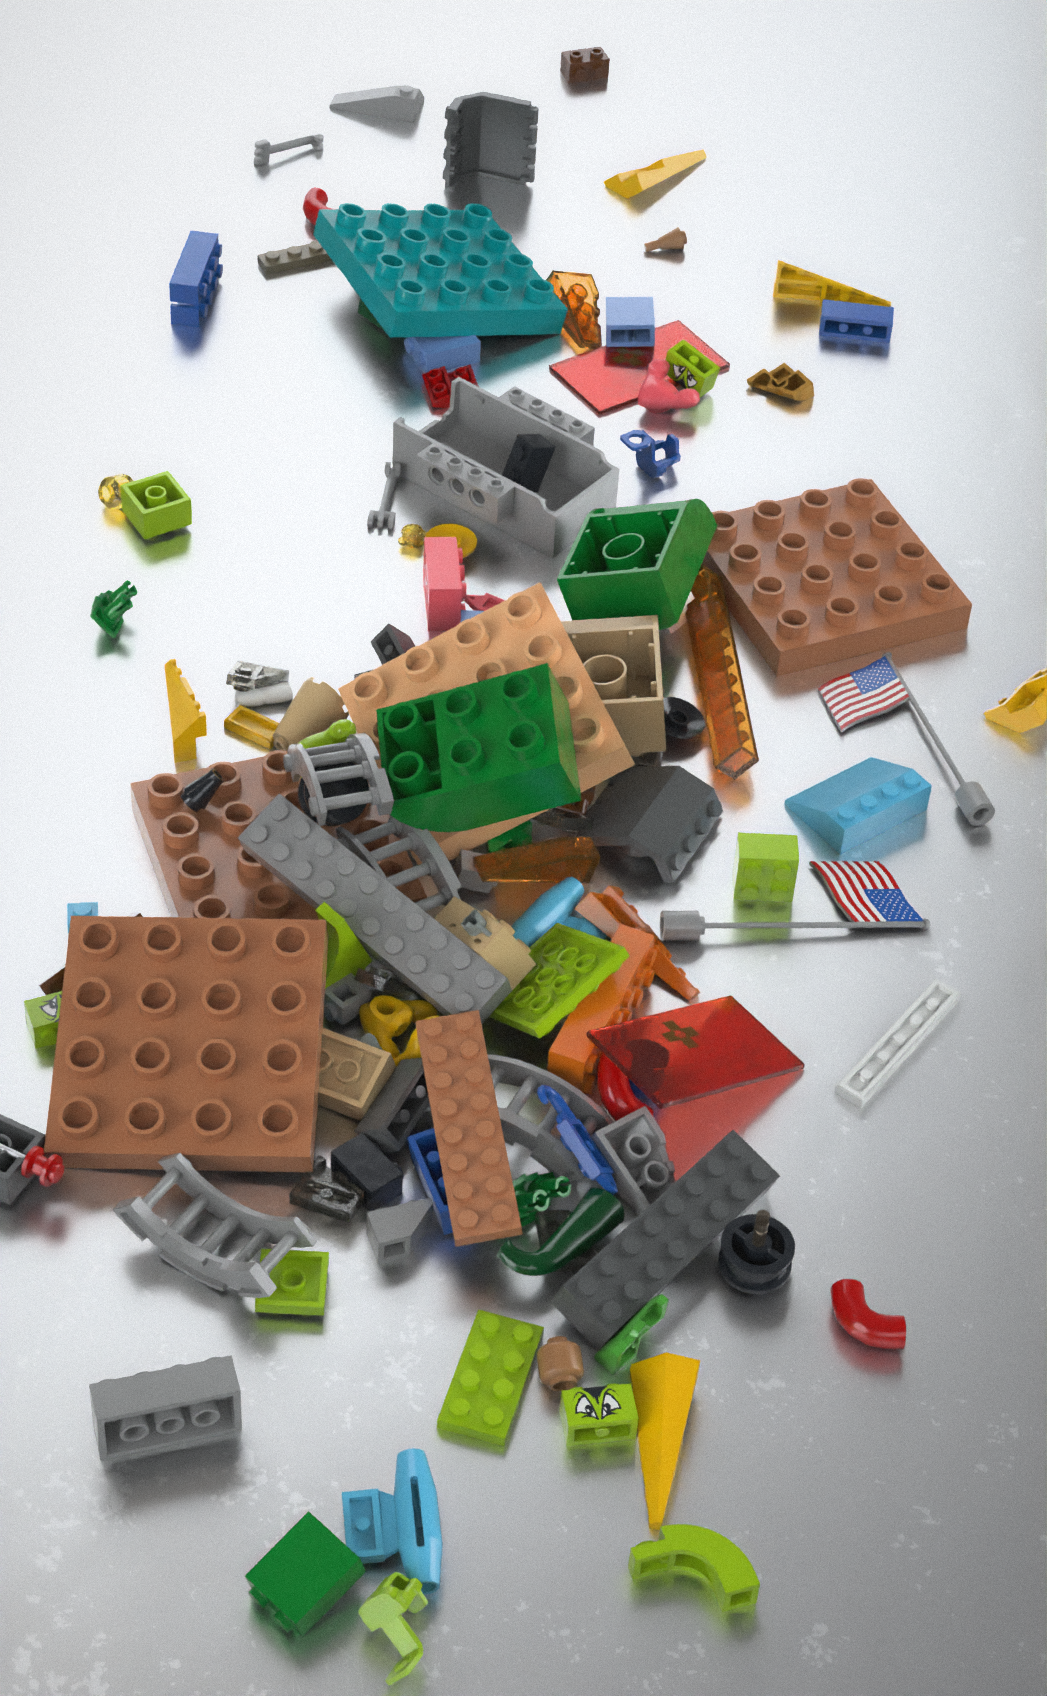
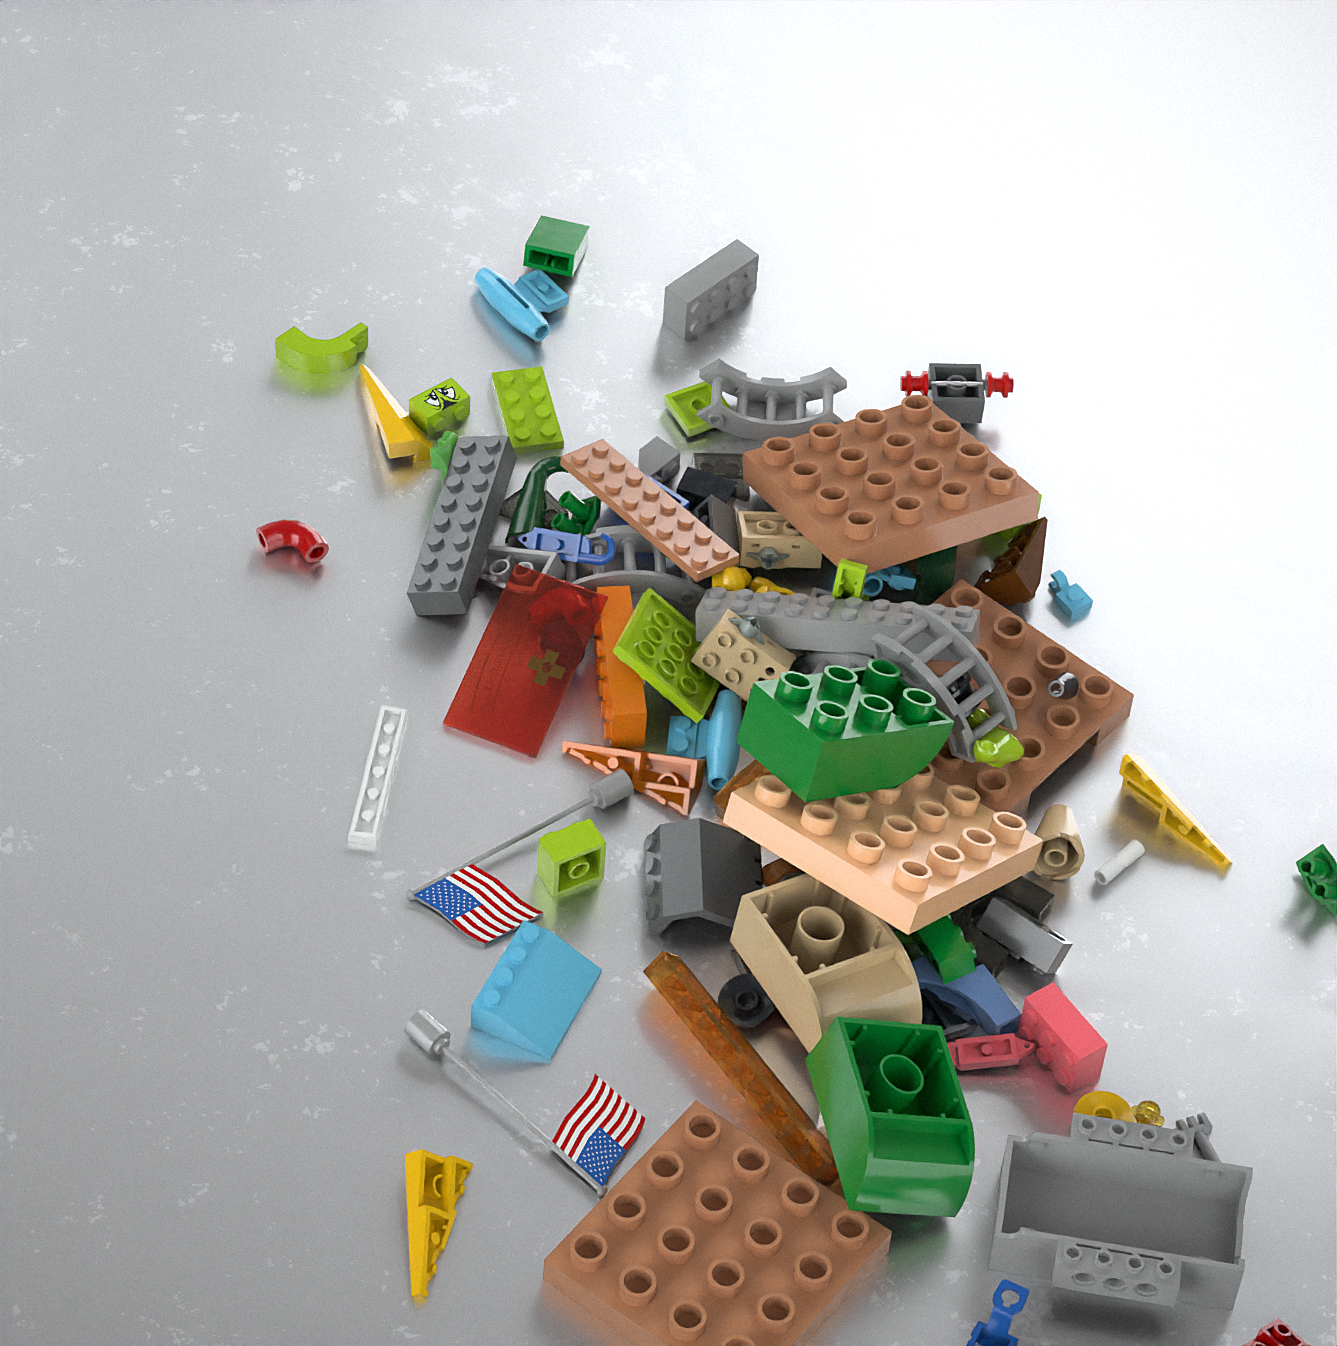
camera: 150 degrees right, 5 degrees up
yellow tile [224,705,279,749] -> none
clear smoke wing [226,660,290,692] -> none
lime piece [358,1572,428,1686] -> none
black brick [502,434,556,492] -> none
medium nougat head [537,1336,584,1391] -> none
black wheel [718,1210,795,1296] -> none

